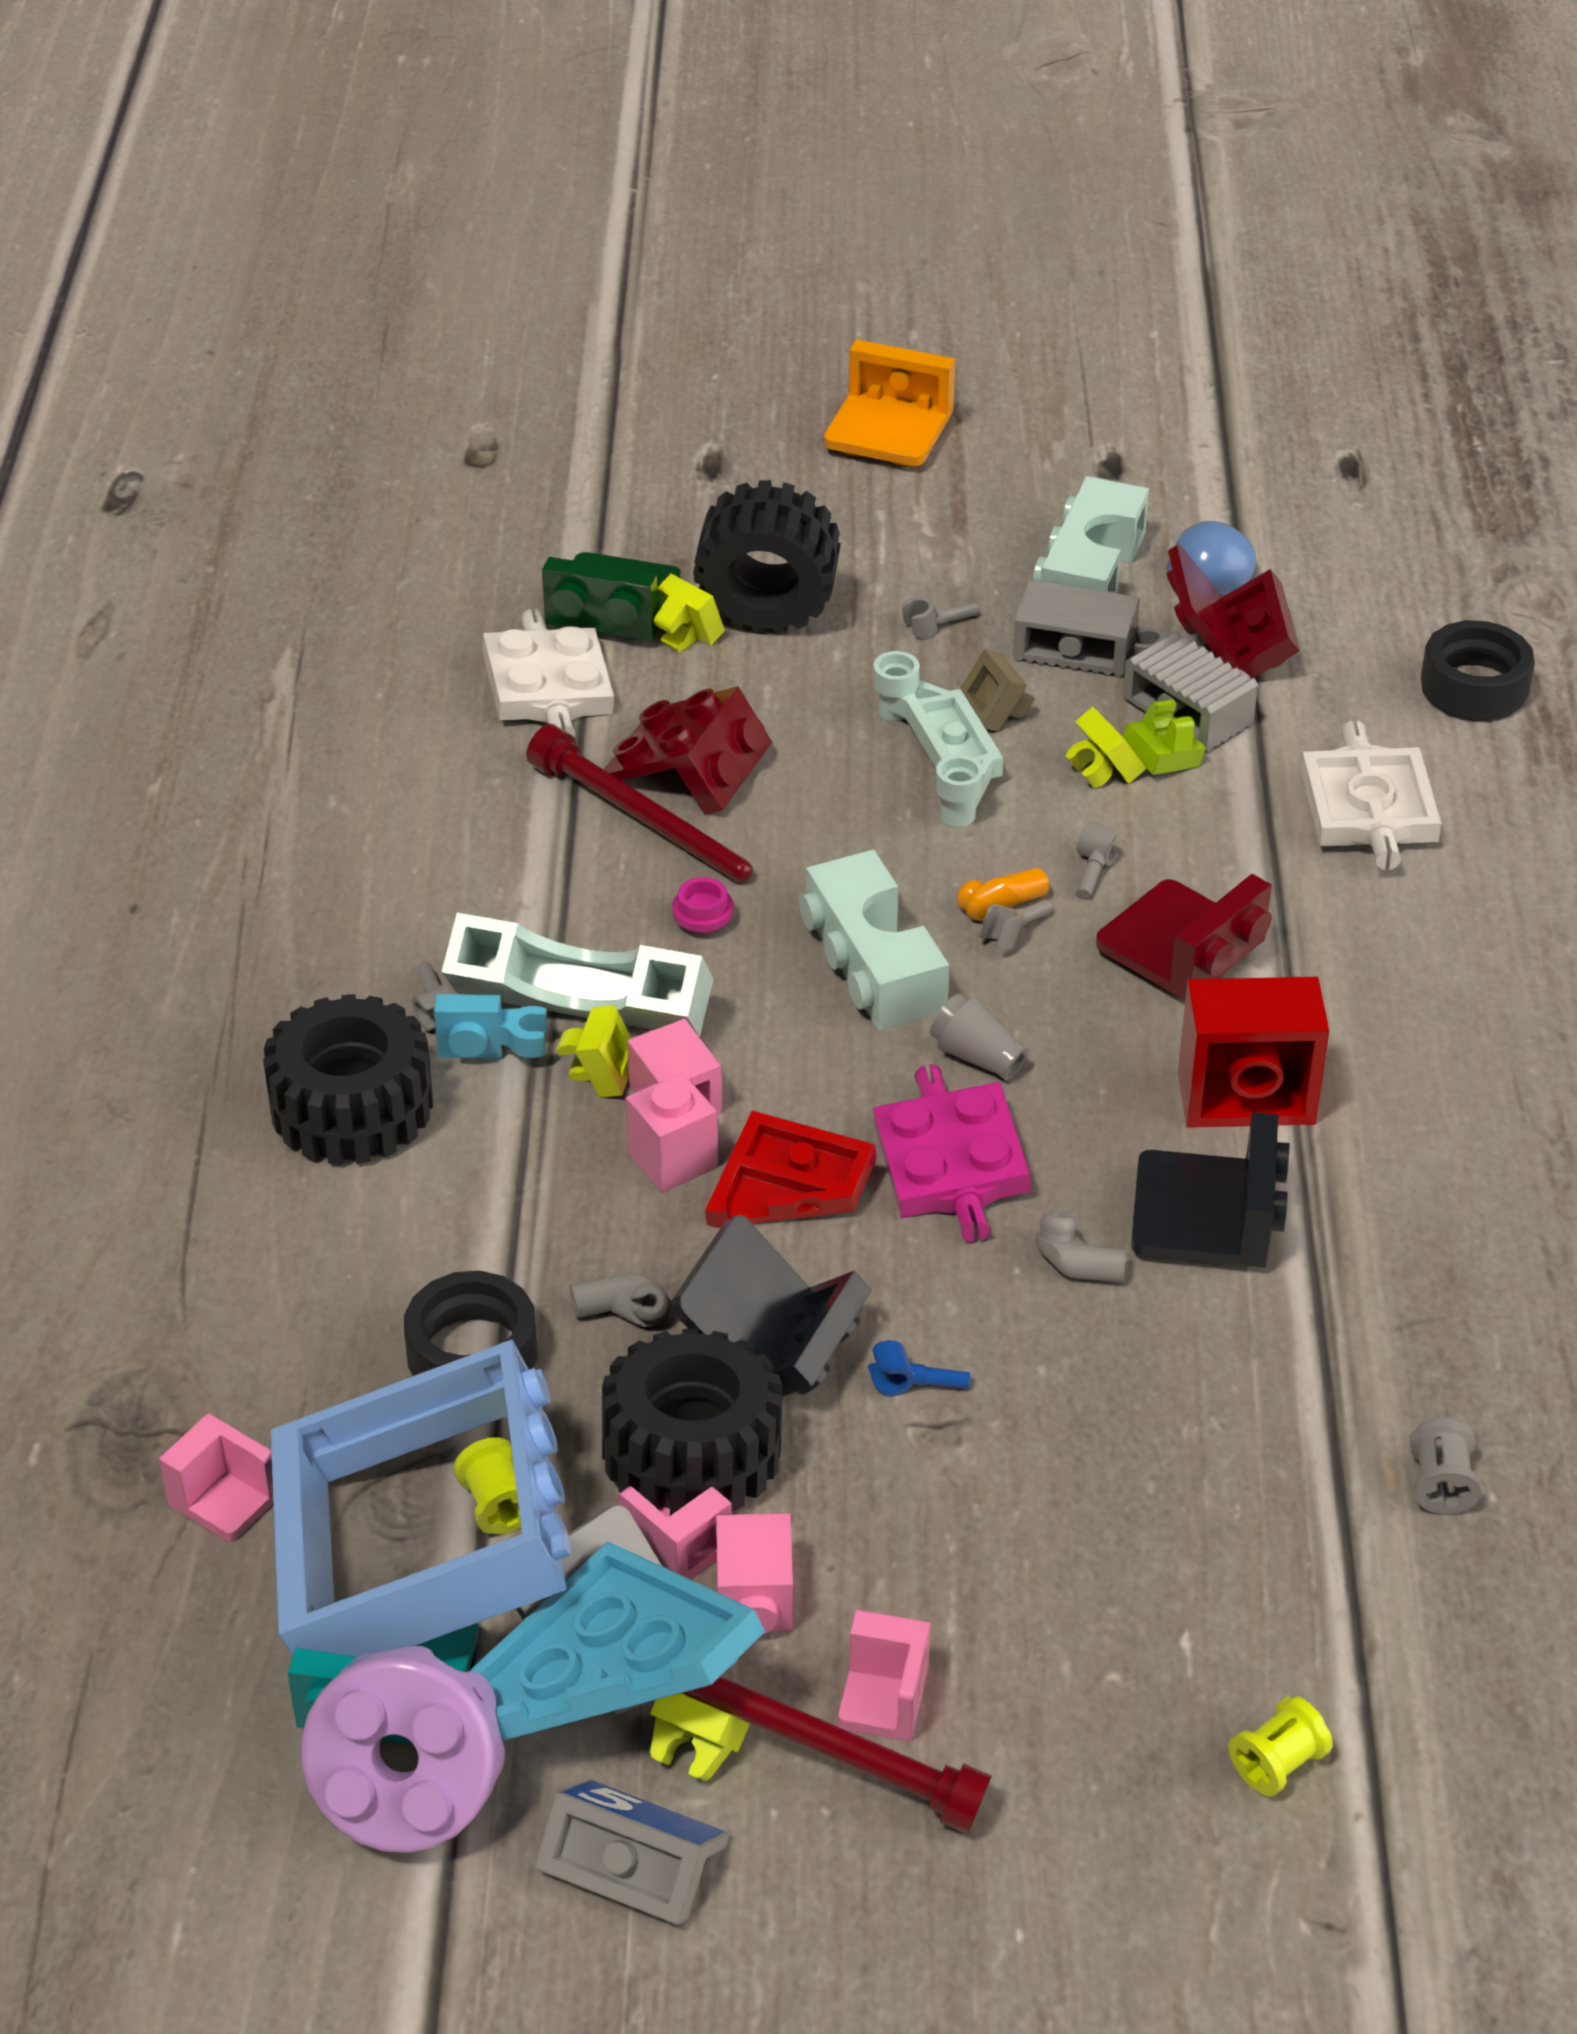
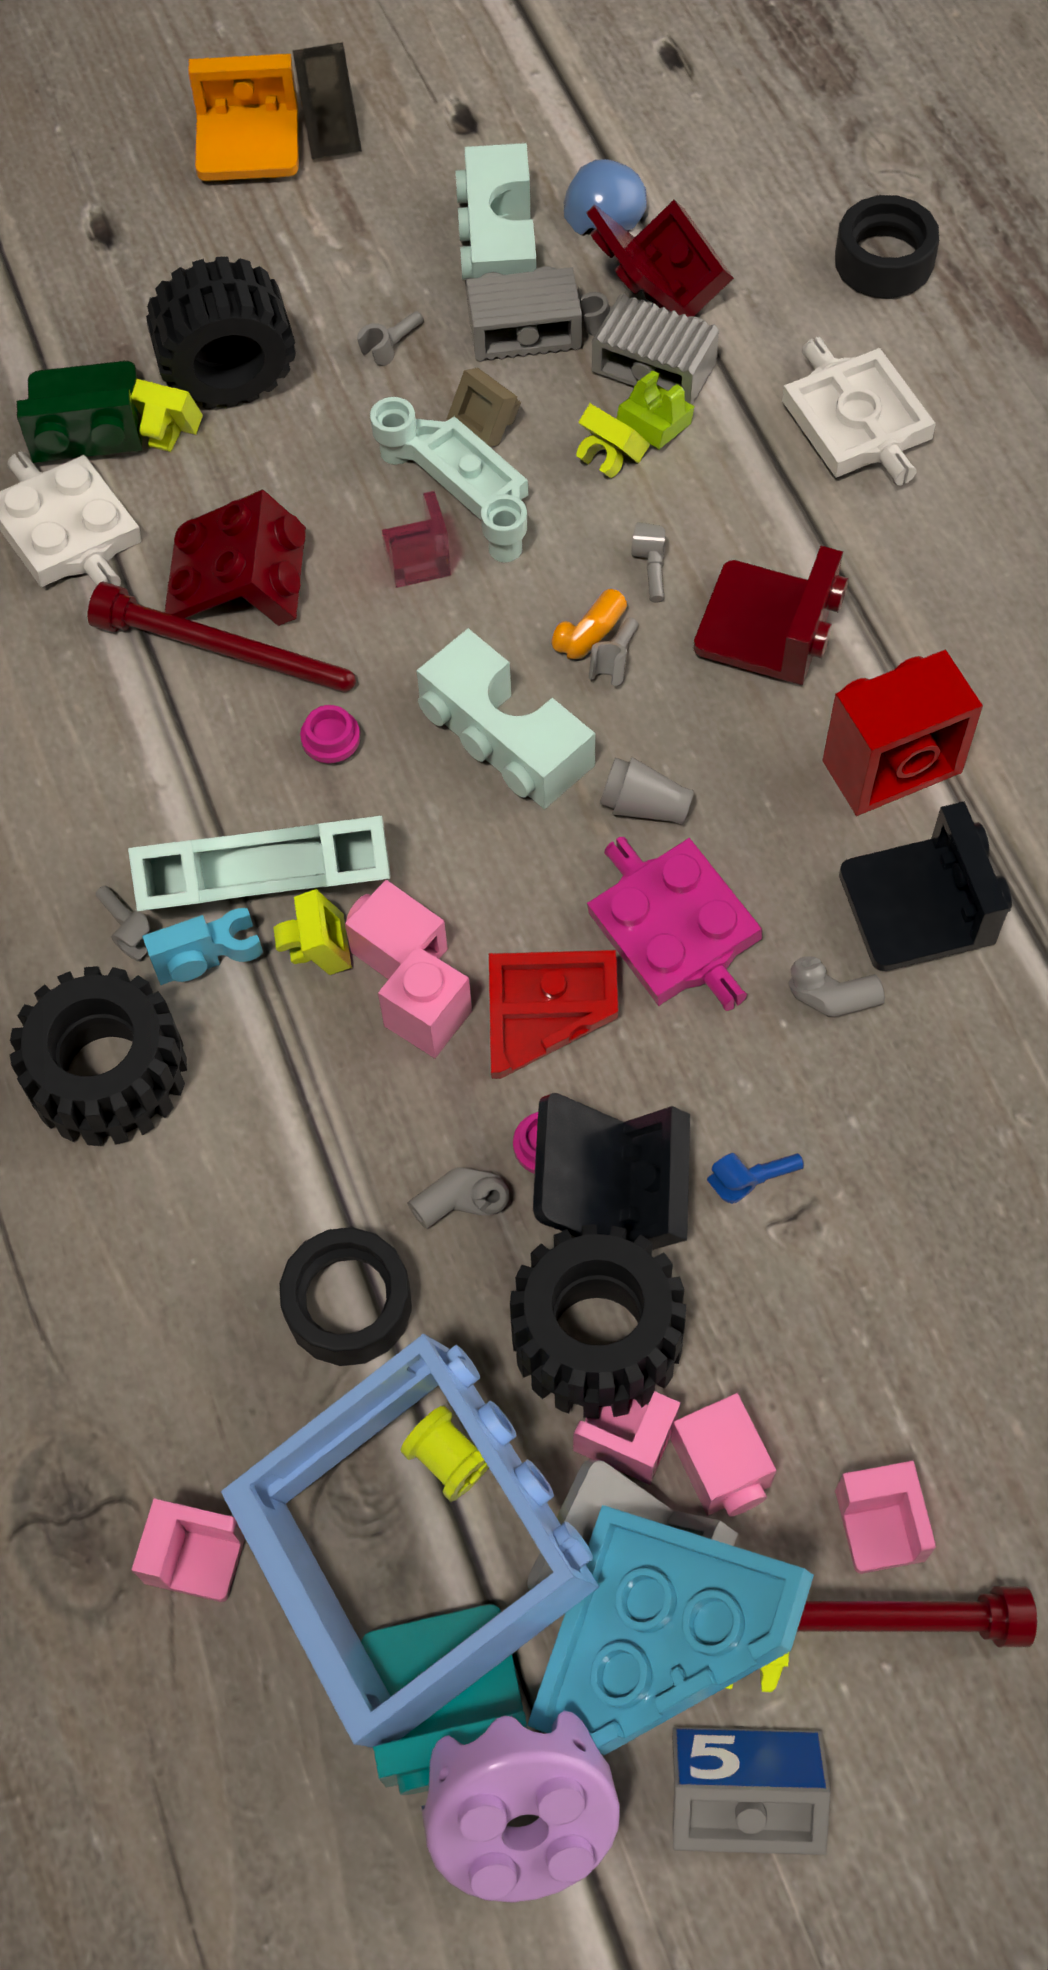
camera: 20 degrees left, 20 degrees up
none -> clear smoke slope [292,42,362,160]
none -> clear pink panel [382,491,451,588]

